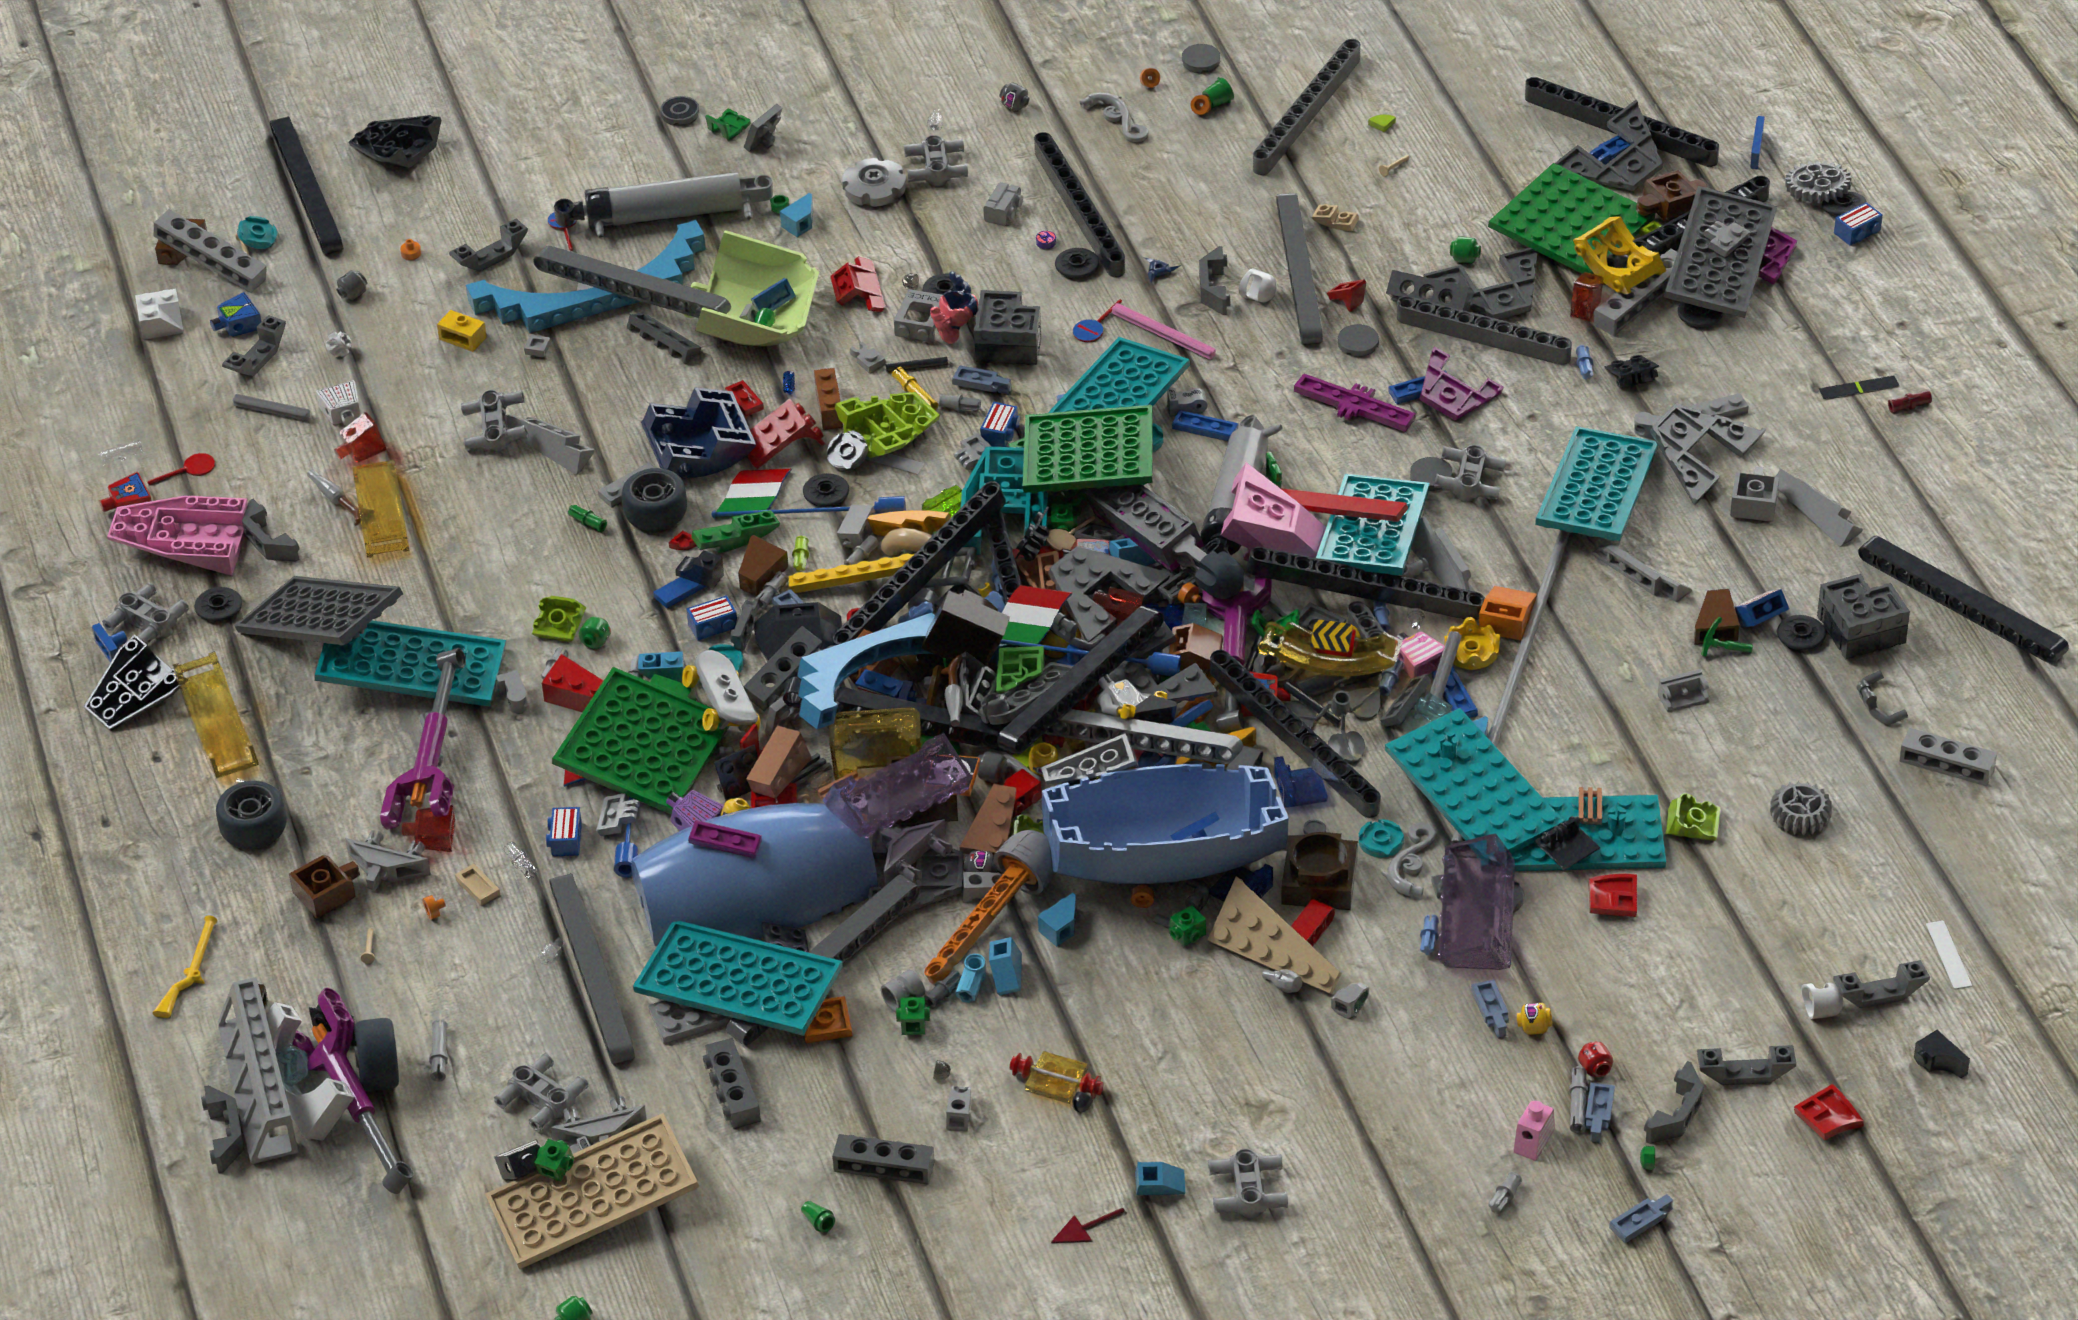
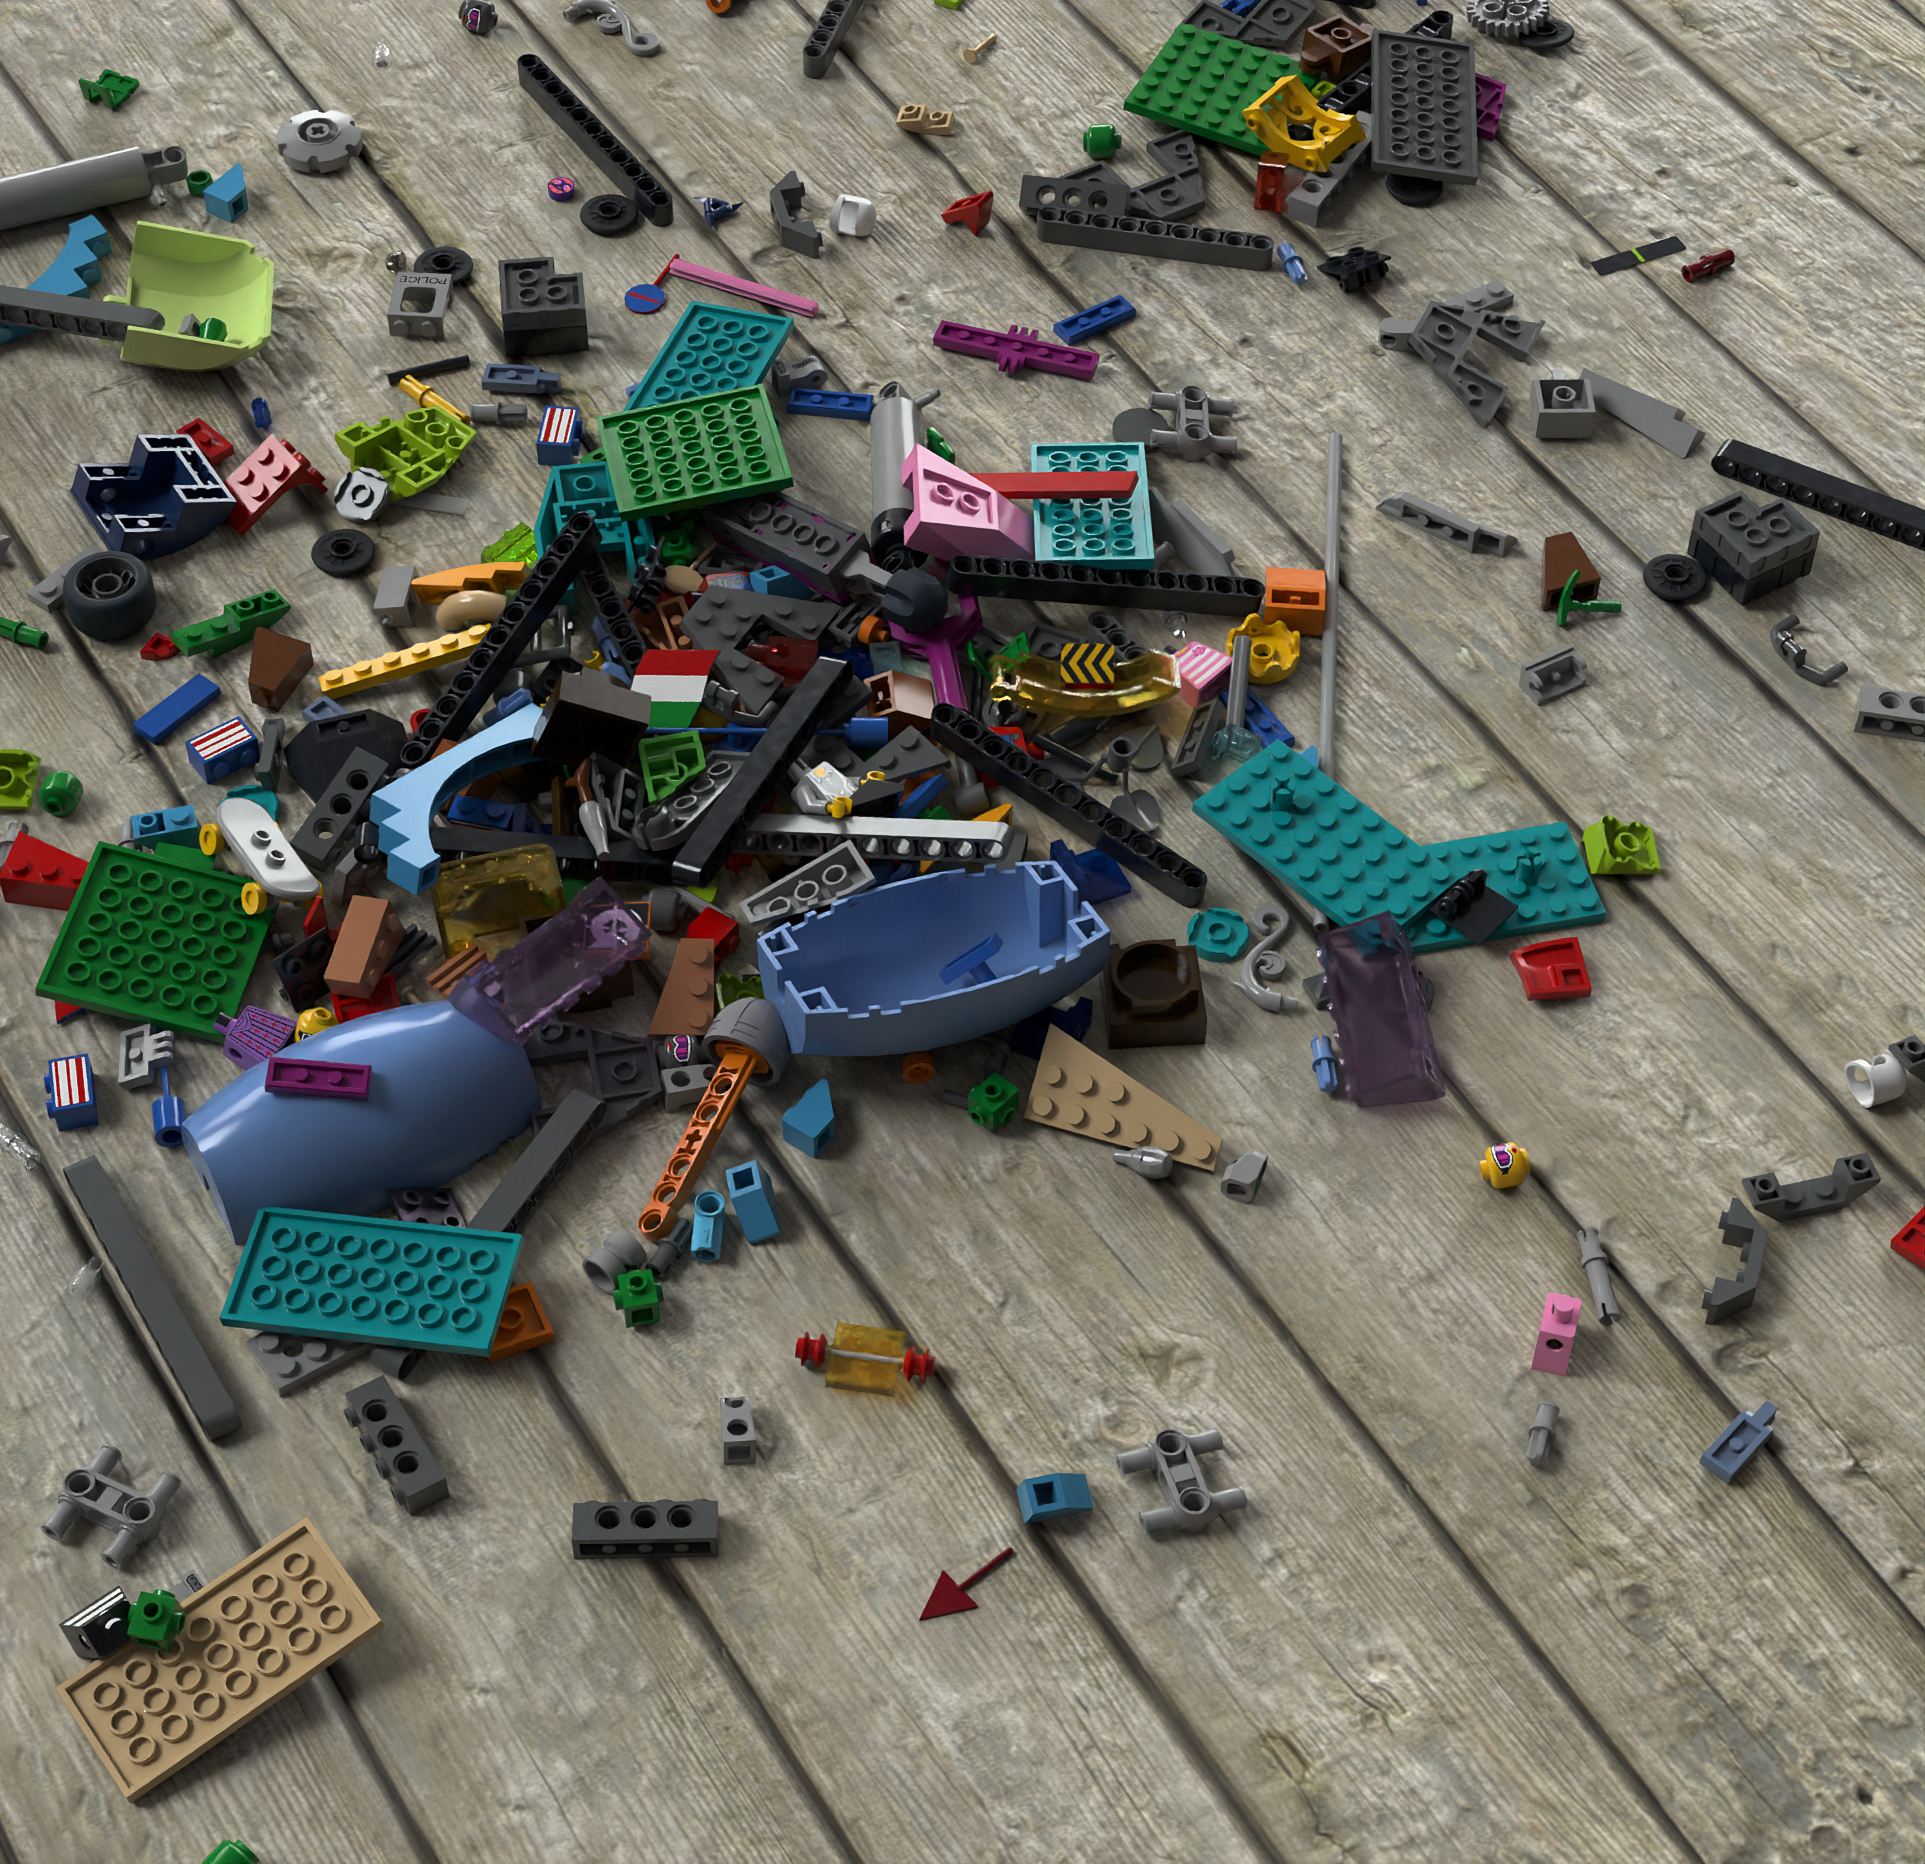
camera: 15 degrees left, 5 degrees up
light grey connector [550,1095,647,1146] -> none
dark grey hinge [627,312,702,364] -> none
tile [660,96,699,126] -> none
black arch [675,550,724,589] -> none
flag [711,468,906,519] -> none
dark grey hinge [744,104,783,152] -> none
blue tile [751,278,796,311] -> none
light grey pin [754,571,788,609] -> none
lime axle [792,535,809,572] -> none
green cone [801,1201,835,1232] -> none
dark orange brick [814,368,843,430] -> none
red plate [830,256,885,312] -> none
light grey axle [844,535,879,566] -> none
light grey plate [850,342,886,373] -> none
light grey connector [881,819,952,886] -> none
light grey piece [904,135,968,187] -> none
hair [930,271,978,344] -> none
clear smoke hinge [933,1060,951,1080] -> none
light grey hinge [954,433,991,470] -> none
light grey brick [983,182,1023,226] -> none
yellow head [1028,743,1059,776] -> none
black hinge [1072,1092,1093,1112] -> none
dark grey beam [1276,193,1323,344] -> none
red beam [1291,899,1335,947] -> none
dark grey piece [1303,820,1326,834] -> none
dark grey tile [1338,324,1379,357] -> none
medium blue axle [1372,600,1390,633] -> none
medium blue axle [1378,658,1404,696] -> none
wing [1419,346,1504,421] -> none
sand blue hinge [1471,980,1509,1038] -> none
teal plate [1535,426,1658,541] -> none
red head [1578,1041,1614,1077] -> none
nougat tile [1579,787,1602,825] -> none
sand blue hinge [1585,1083,1615,1143] -> none
green tile [1640,1146,1656,1170] -> none
light grey hinge [1704,221,1750,257] -> none
blue brick [1735,589,1789,628] -> none
light grey gear [1770,780,1832,836] -> none
blue brick [1834,202,1883,246] -> none

